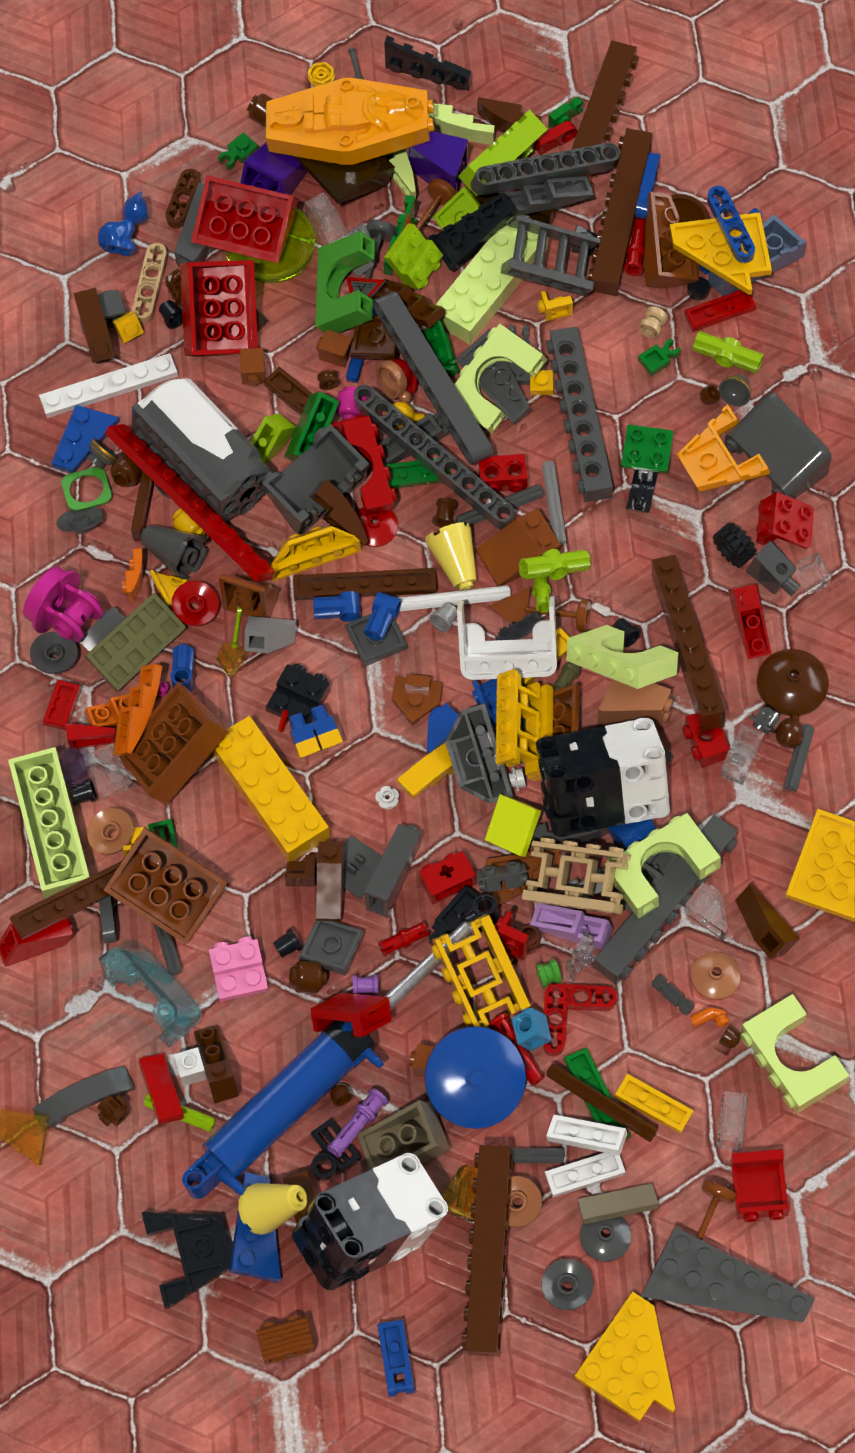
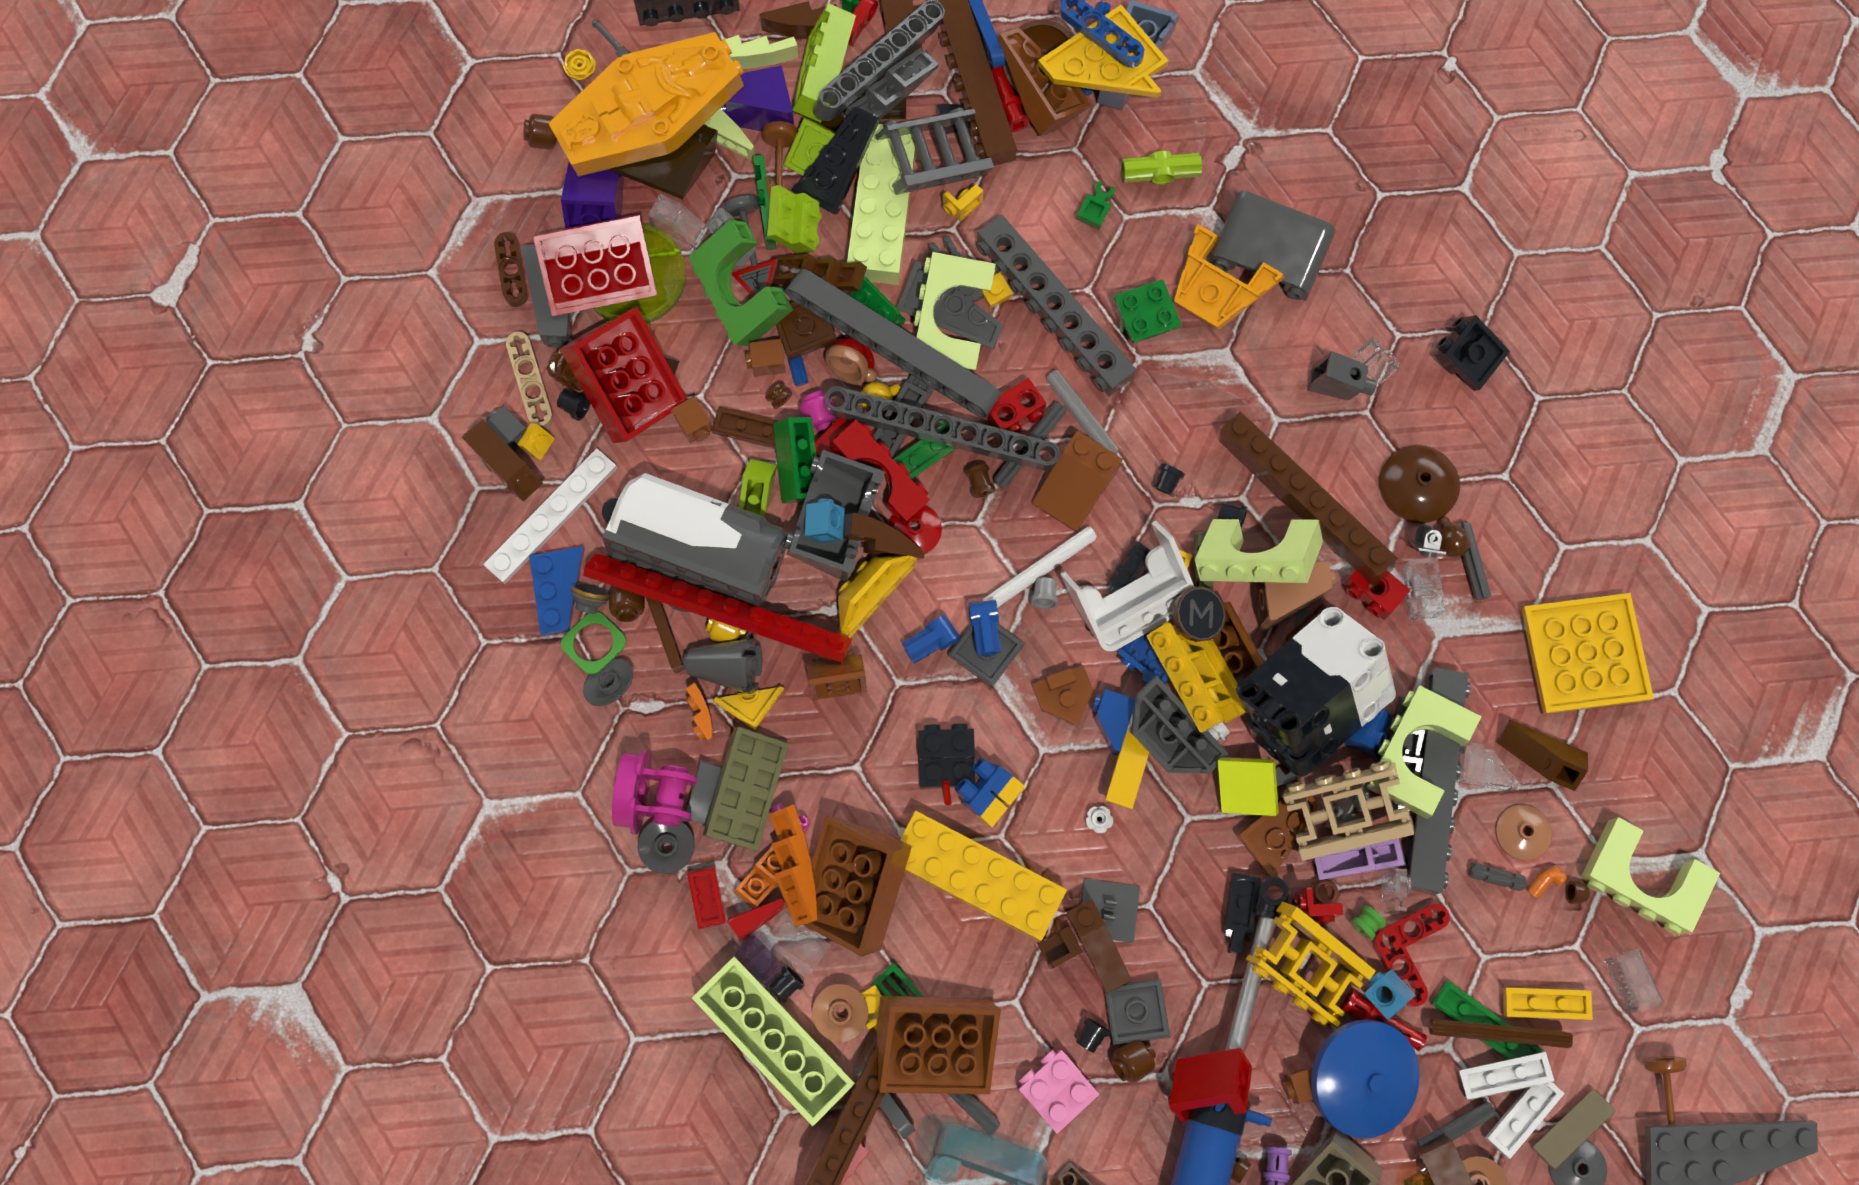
camera: 35 degrees left, 10 degrees up
blue animal [98,192,148,256] -> none
blue piece [170,644,194,692] -> none
red dish [171,581,219,626] -> none
clear yellow tile [216,642,247,677] -> none
green plate [218,132,259,170] -> none
lime hinge [229,607,242,652] -> none
light grey slope [244,616,296,653] -> none
reddish brown plate [293,568,436,601] -> none
medium lavender bush [353,974,378,996] -> none
dark grey slope [364,824,422,918] -> none
red pin [378,922,429,956] -> none
red brick [419,851,476,905] -> none
light yellow cone [425,522,477,591] -> none
dark grey hinge [476,861,527,893] -> none
dark orange piece [488,587,591,632] -> none
lime piece [519,549,591,580] -> none
lime pin [532,577,551,613] -> none
black hinge [626,469,658,513] -> none
tan wheel [638,306,668,339] -> none
red tile [684,290,756,332] -> none
black tile [687,277,710,300] -> none
reddish brown hinge [700,385,720,405] -> none
black tyre [713,523,756,568] -> none
dark grey piece [719,374,751,406] -> none
red slope [728,583,771,659] -> none
red panel [730,1149,790,1222] -> none
red bracket [756,492,814,549] -> none
none -> dark azure brick [804,499,845,543]
none -> black piece [1154,463,1185,495]
none -> black tile [1172,586,1226,642]

